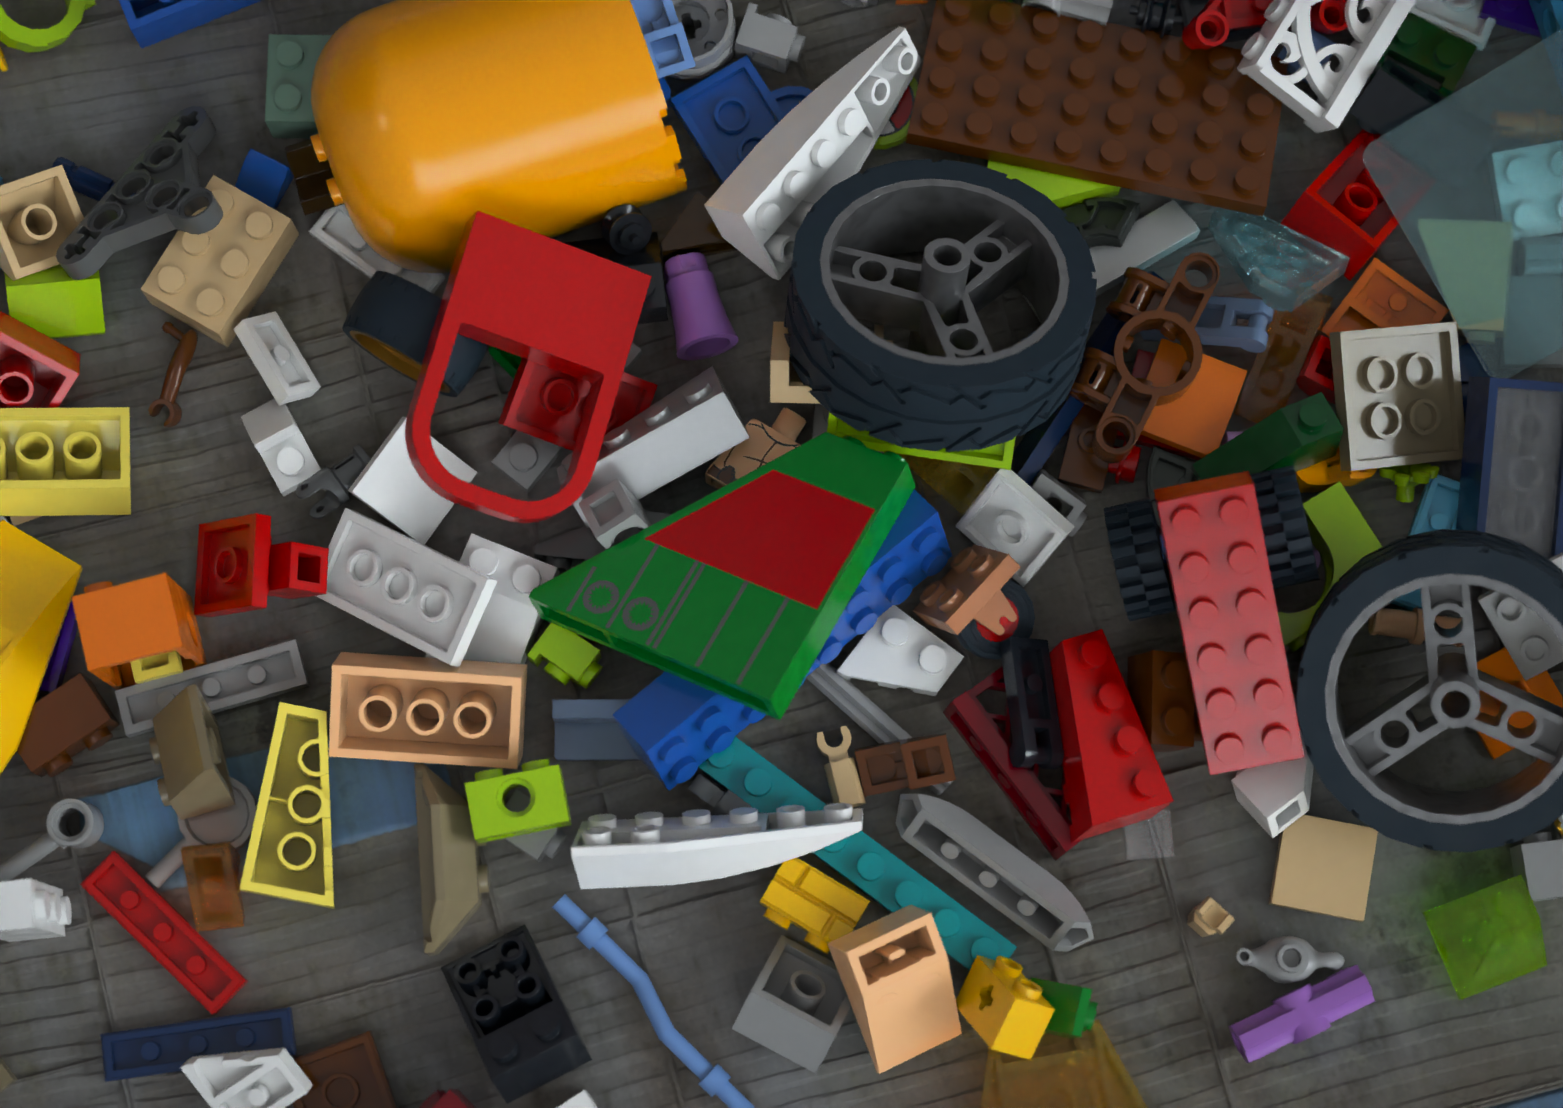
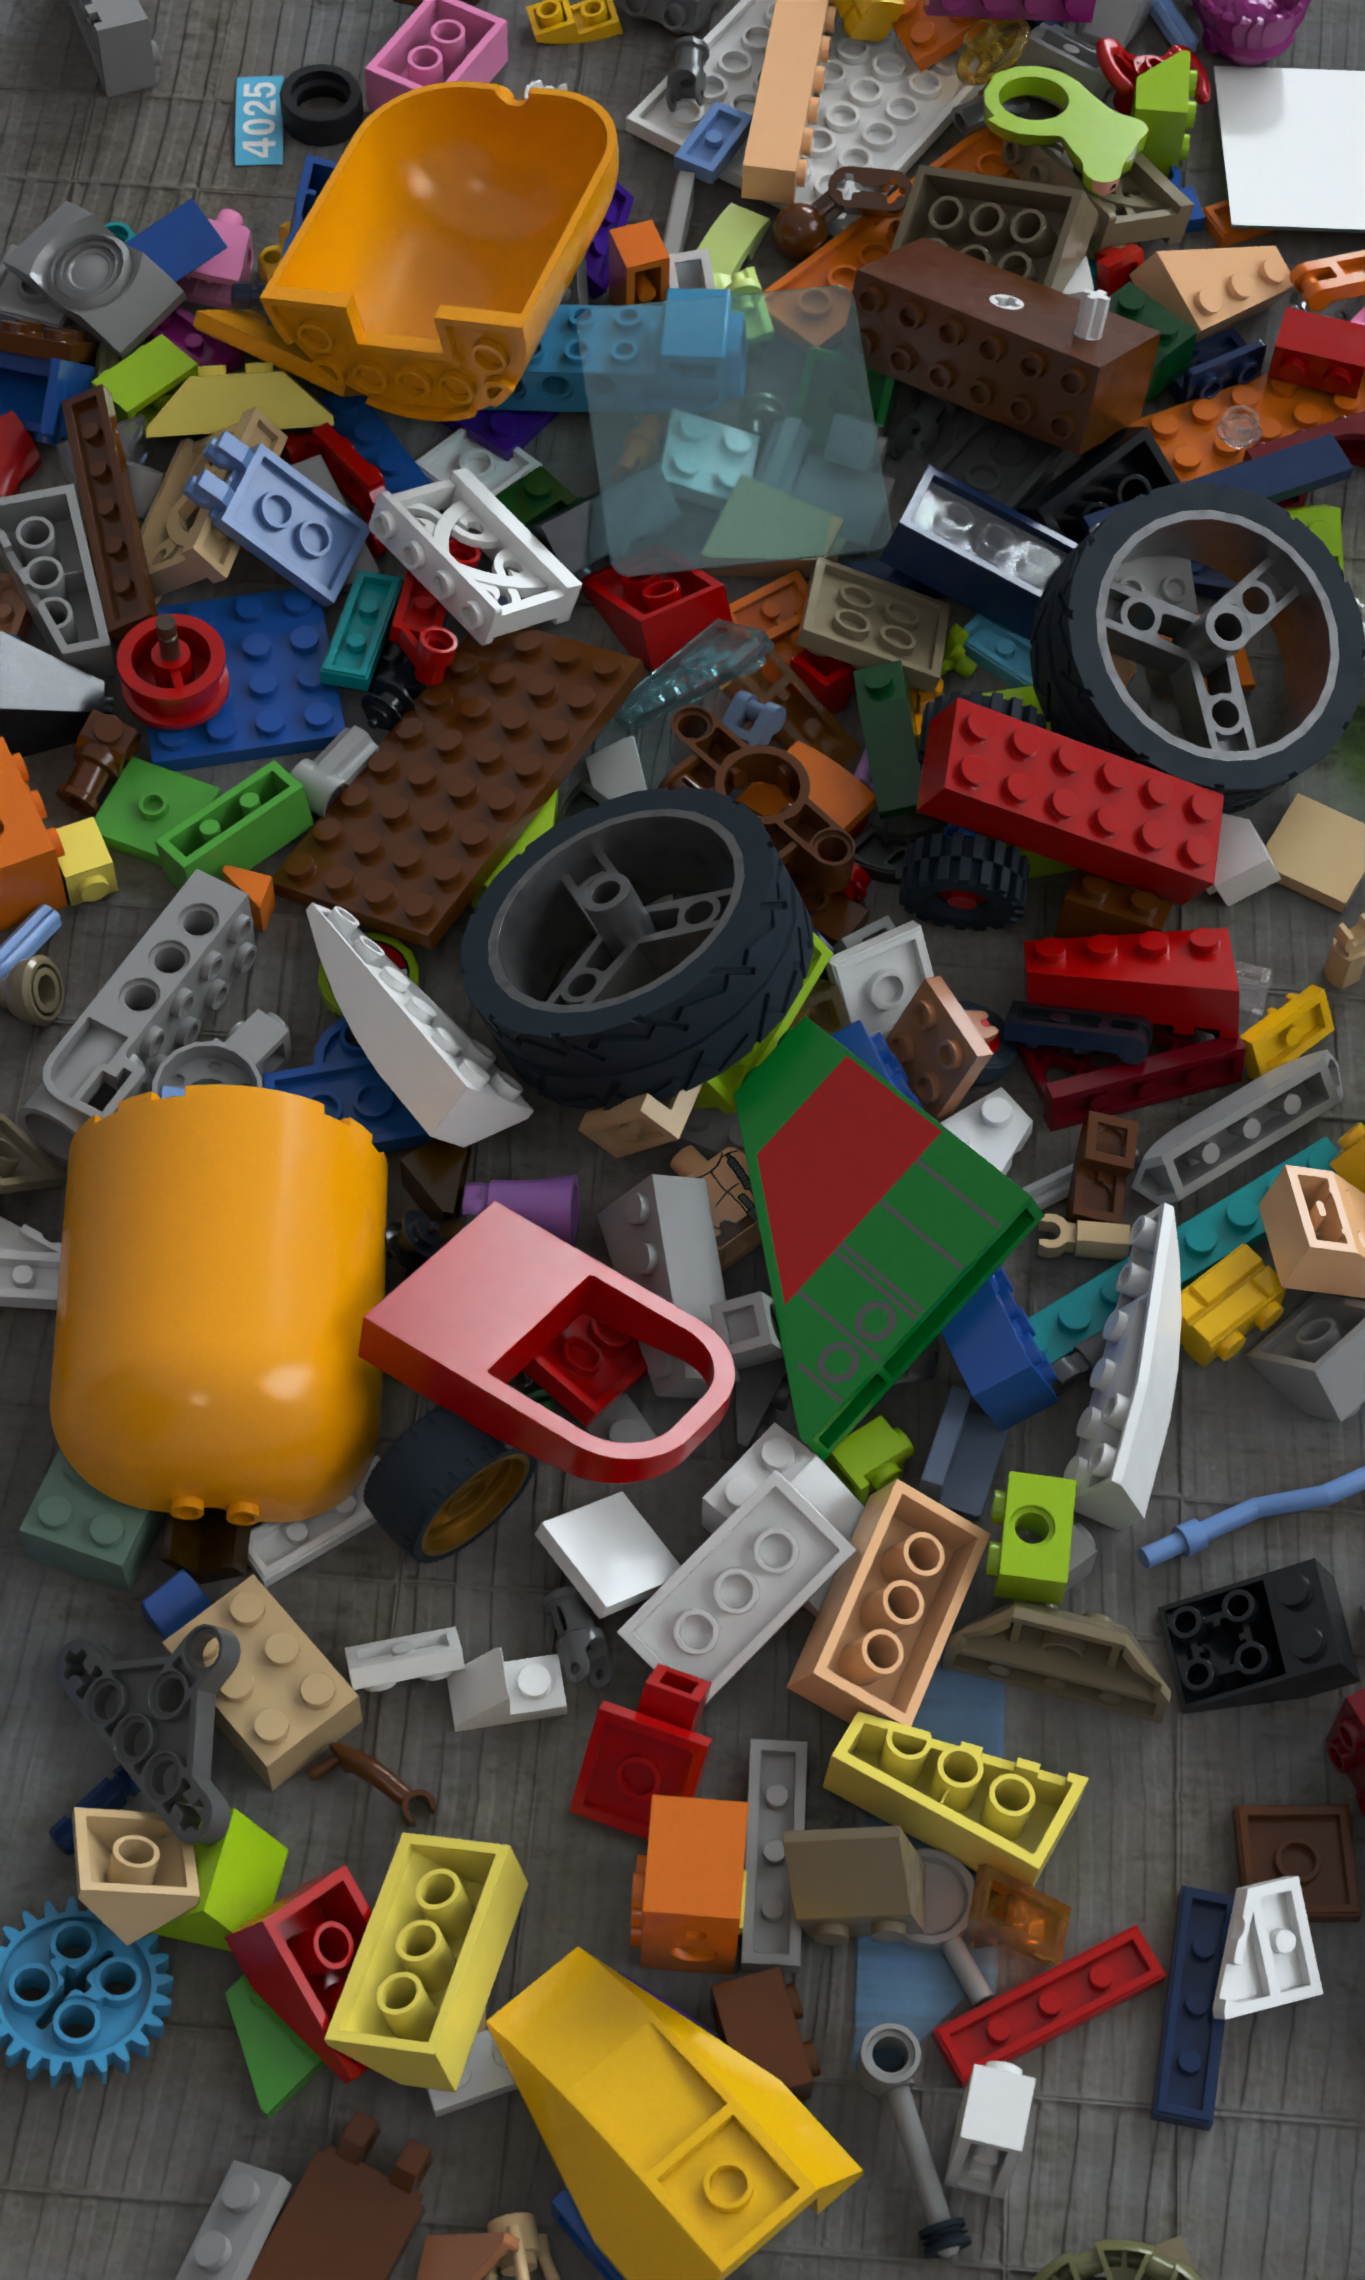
camera: 70 degrees left, 20 degrees down
none -> yellow plate [1240,984,1335,1080]

